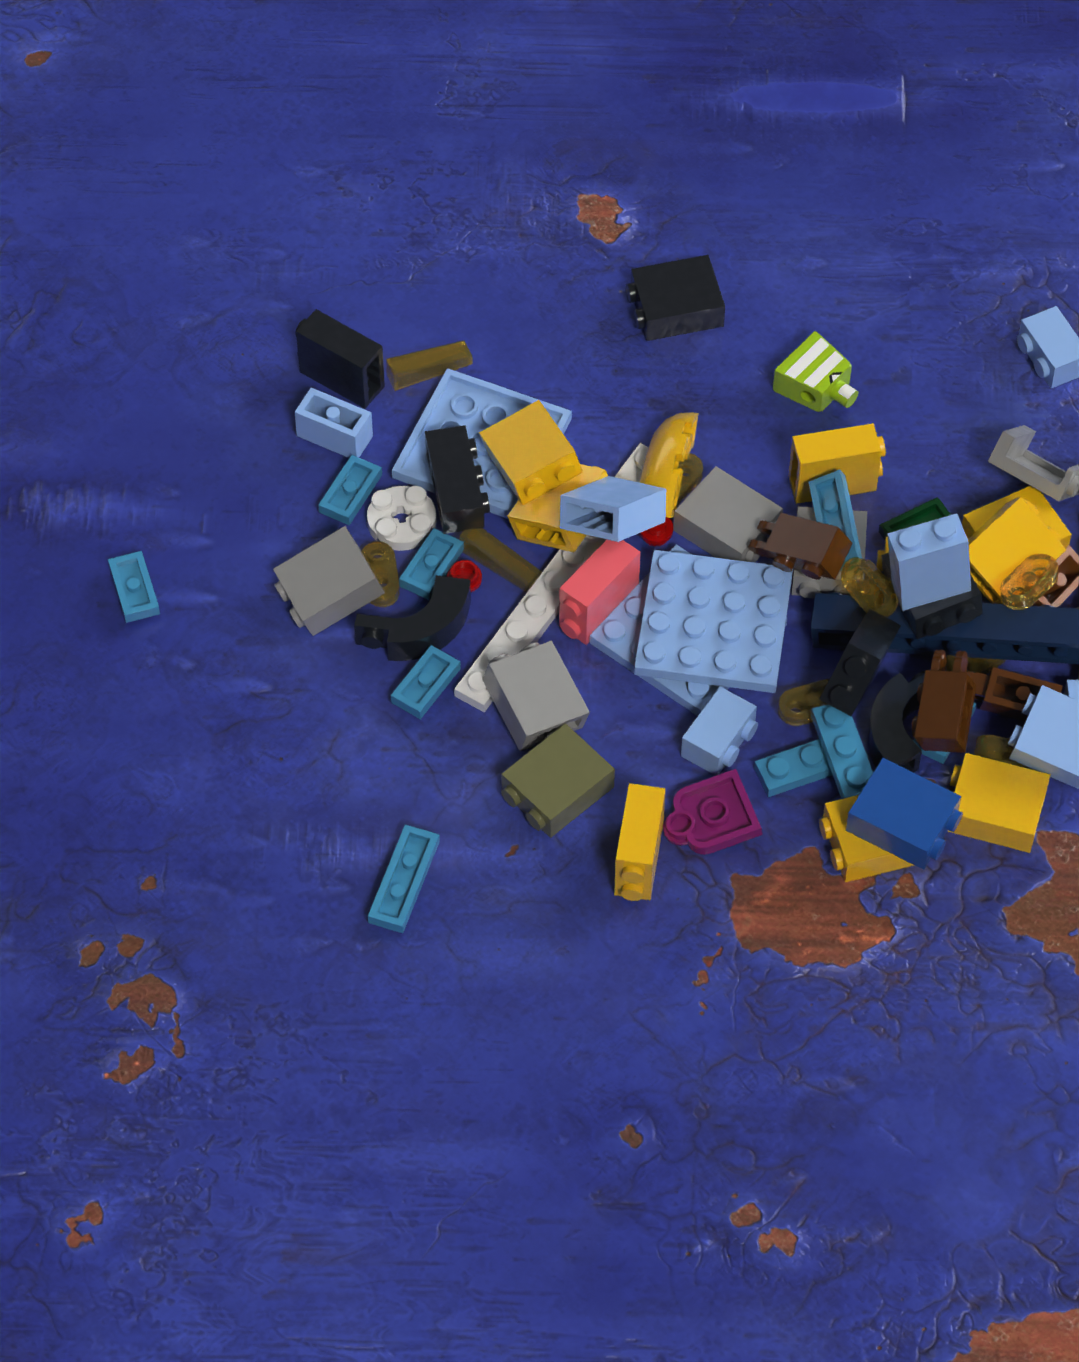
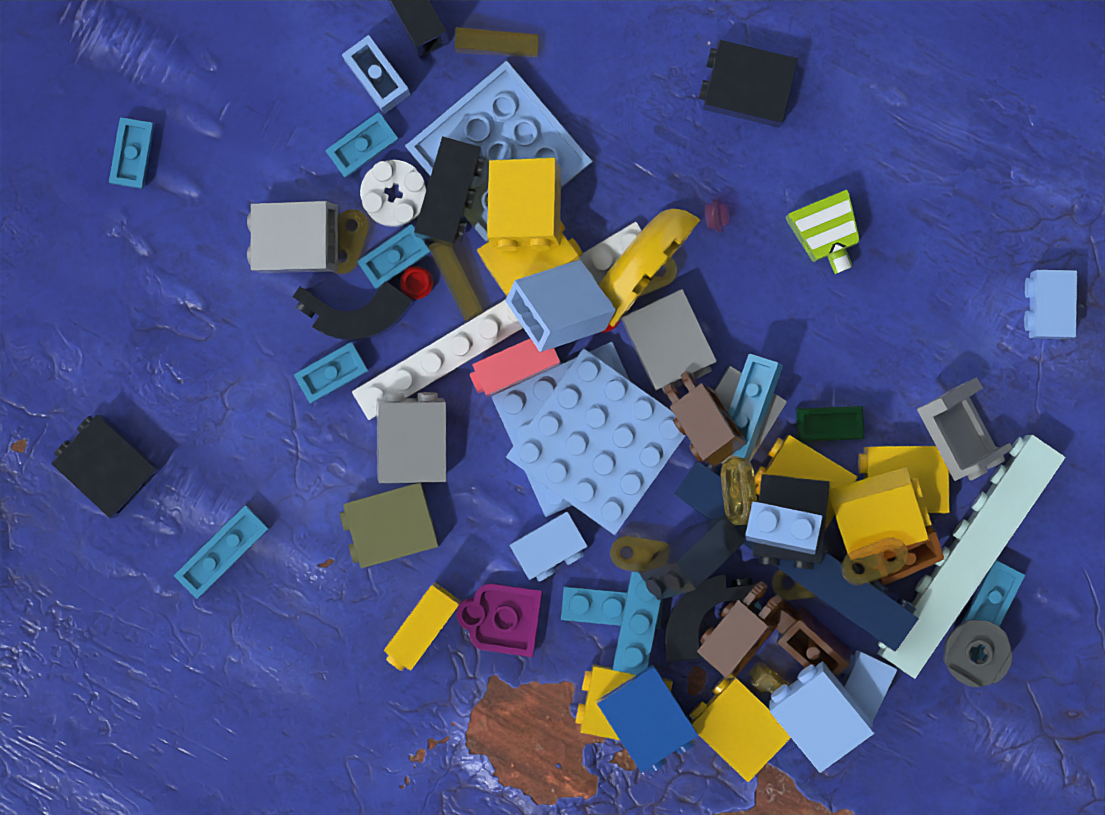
camera: 25 degrees right, 30 degrees up
yellow brick [788,423,886,504] -> none
none -> black brick [51,415,161,518]
none -> clear pink plate [705,199,729,232]

